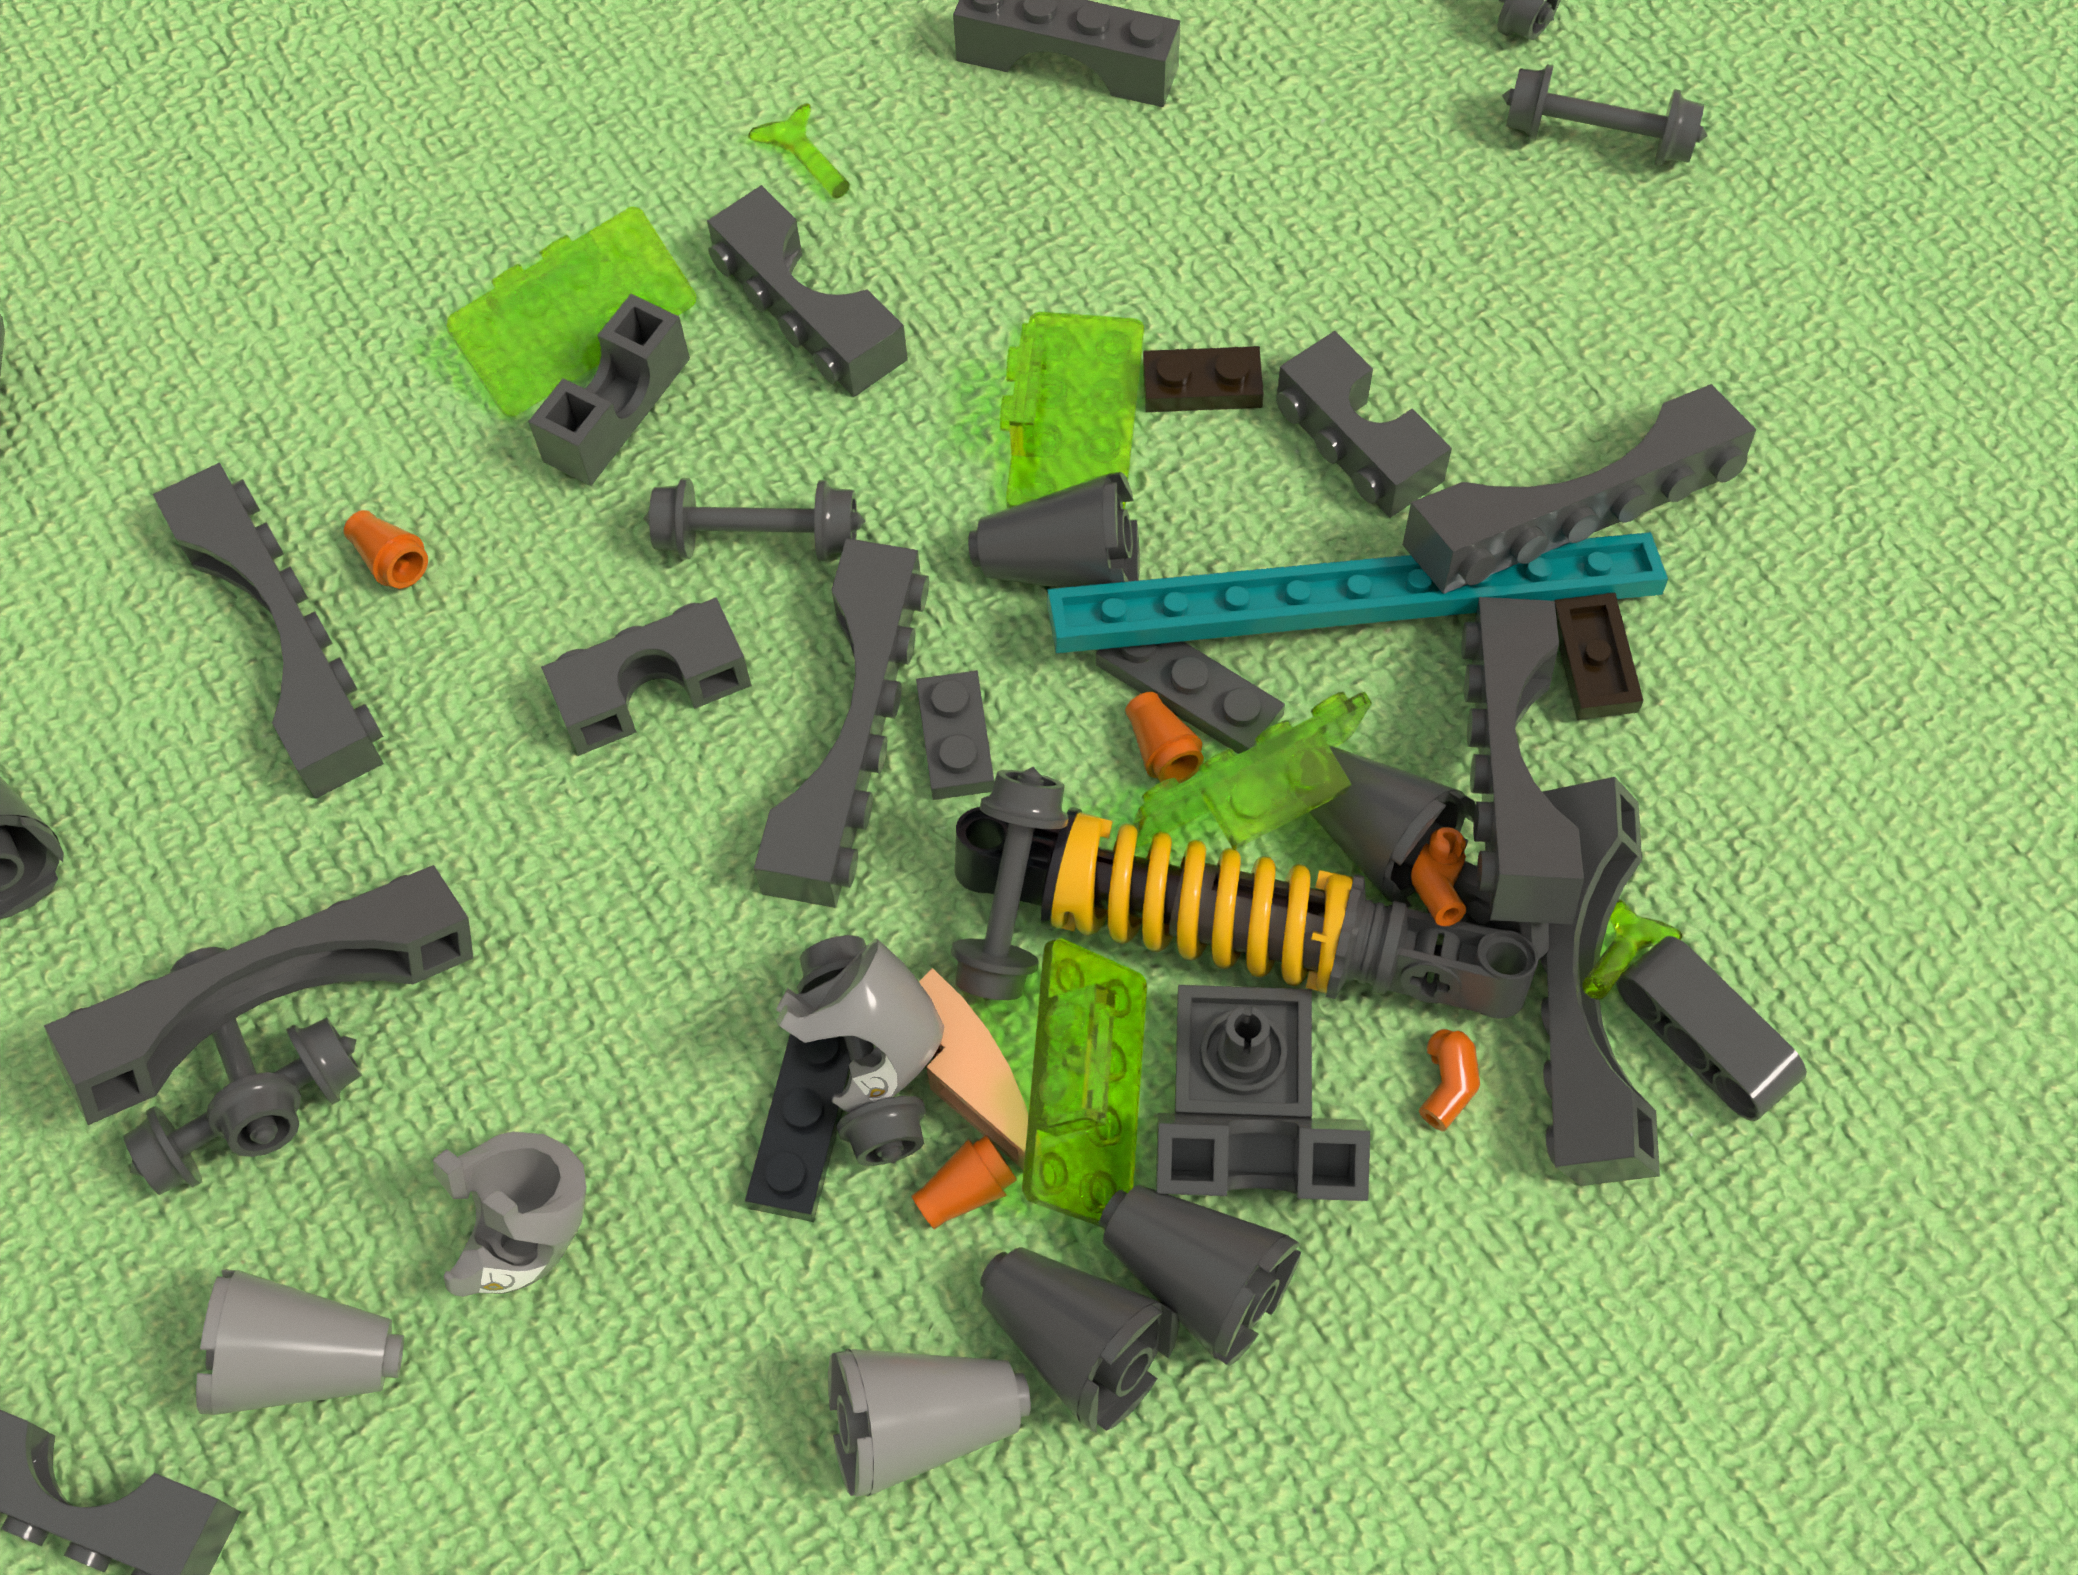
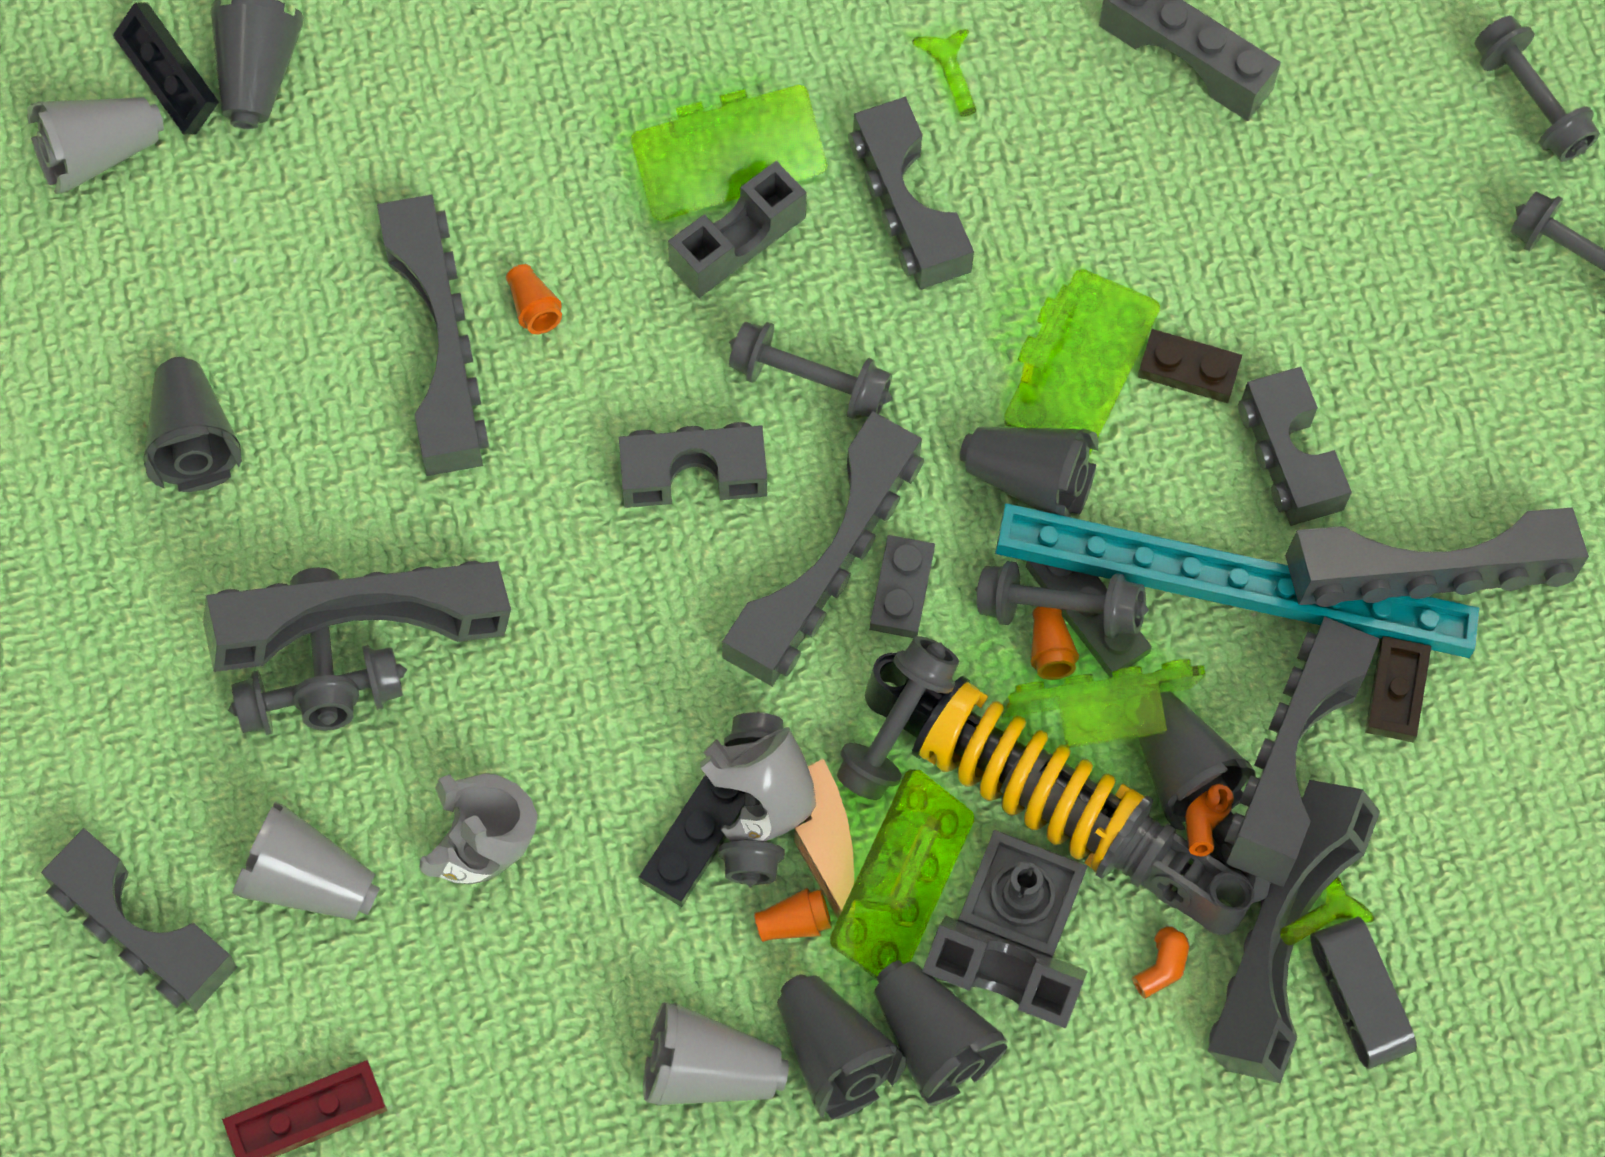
camera: 15 degrees right, 5 degrees up
none -> dark grey piece [975,561,1149,639]

